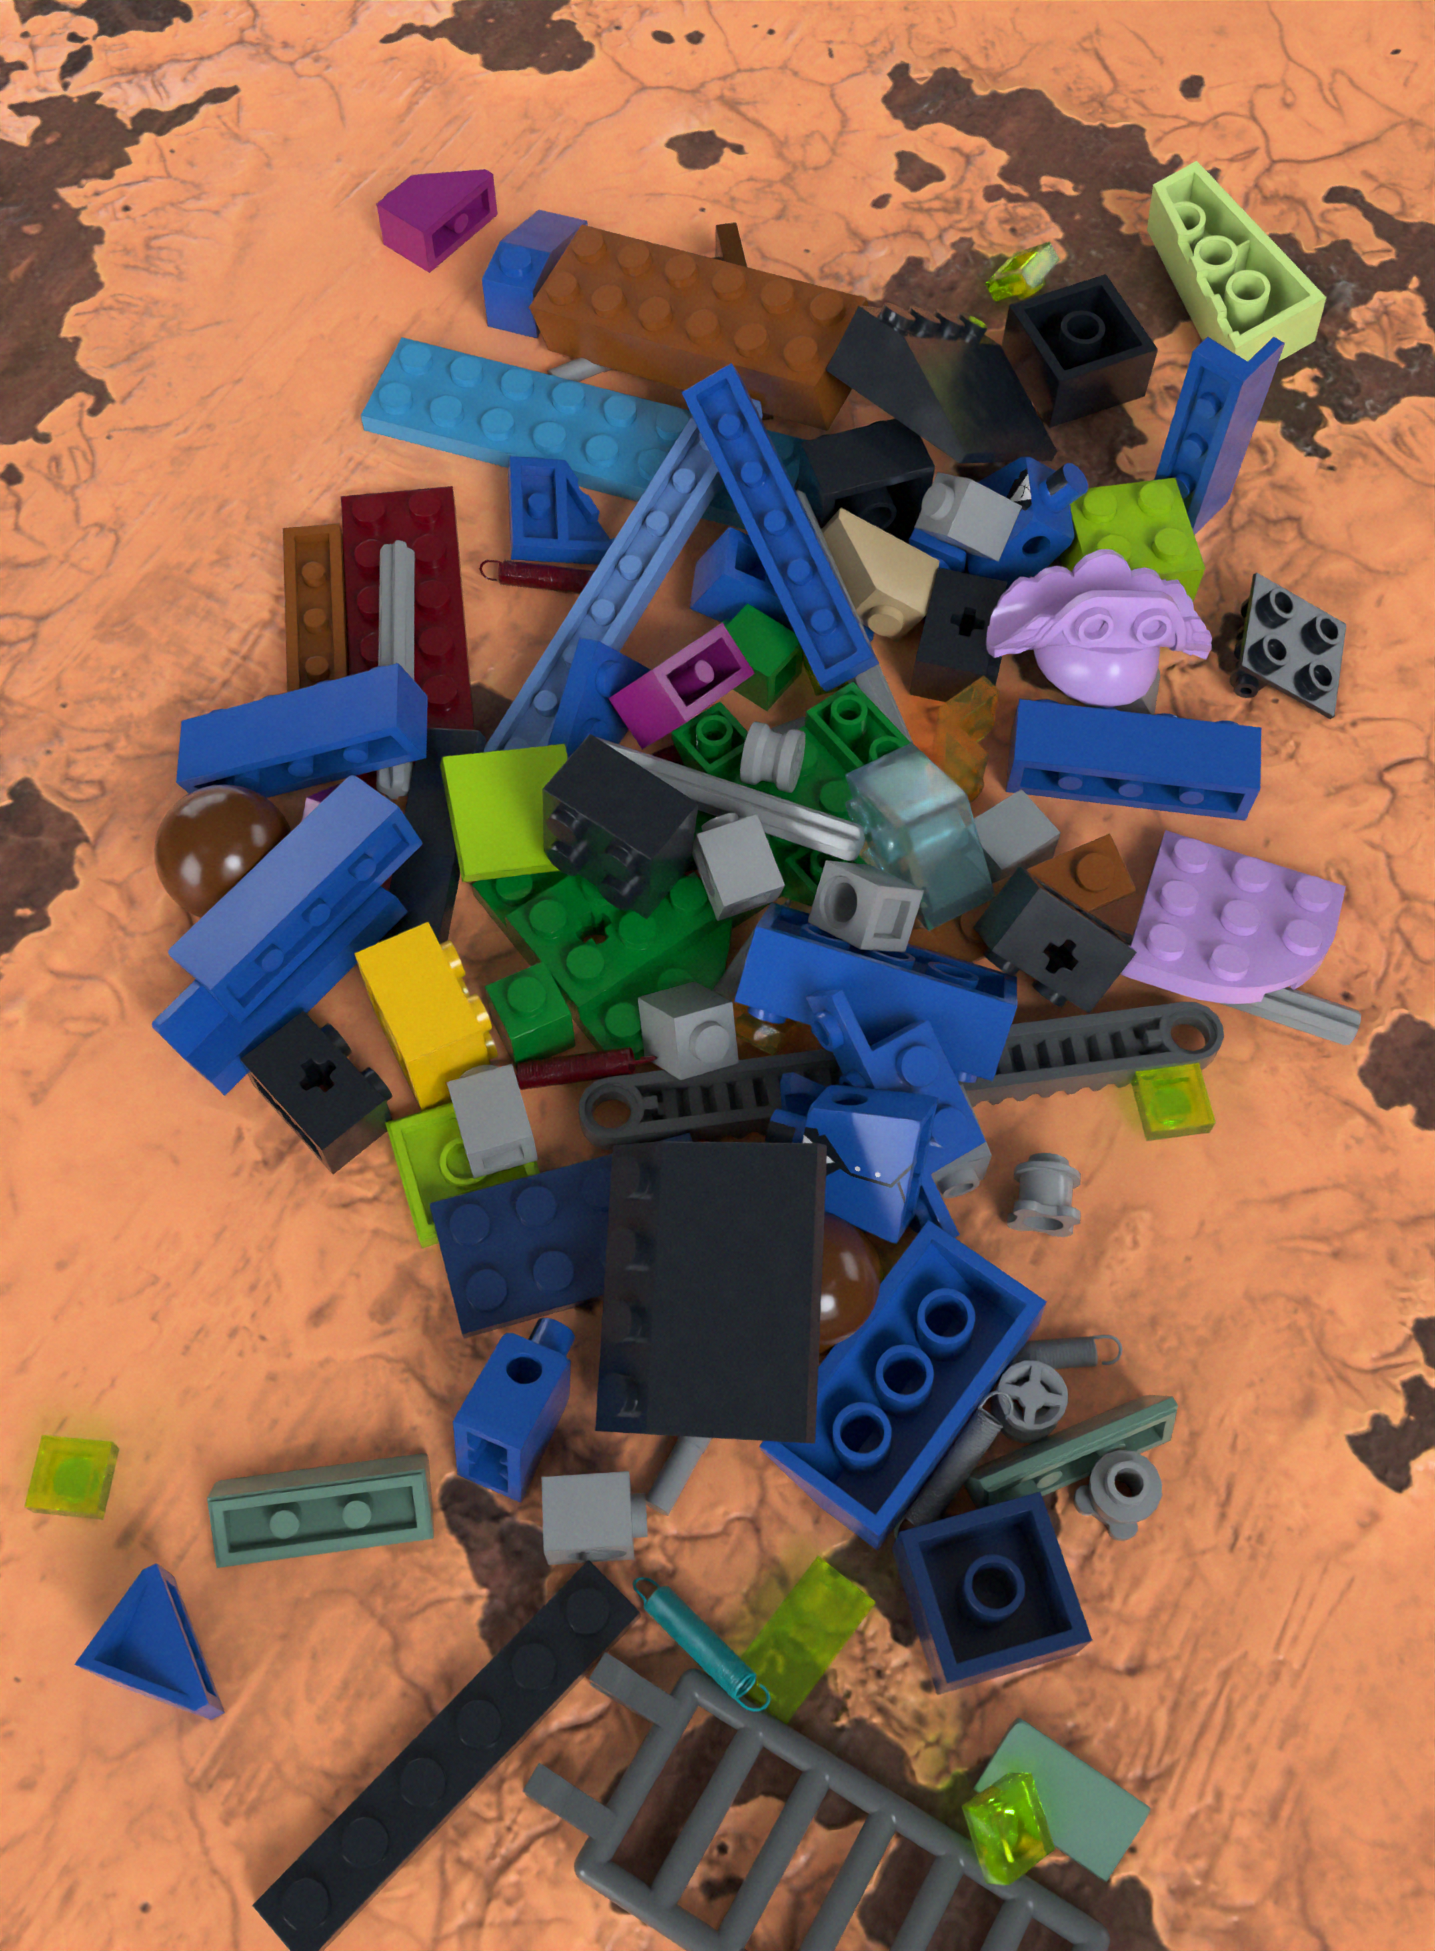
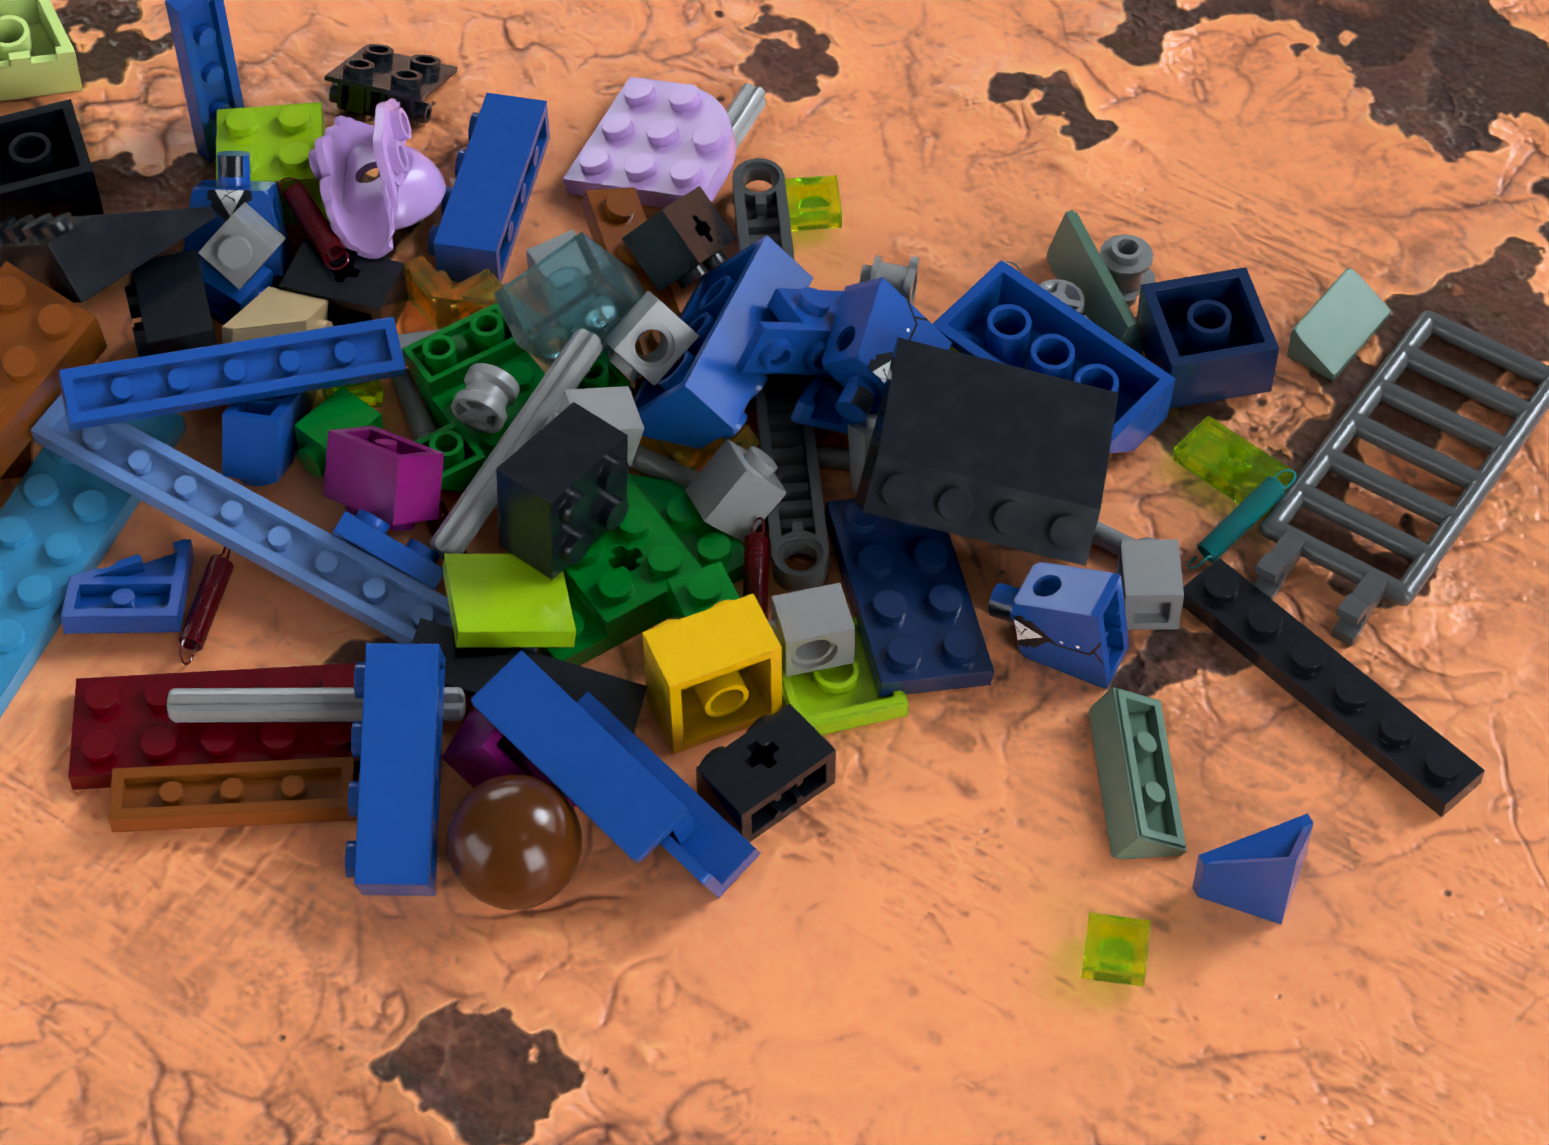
camera: 85 degrees left, 10 degrees down
clear neon green plate [962,1773,1055,1885] -> none
none -> dark red piece [278,177,349,270]

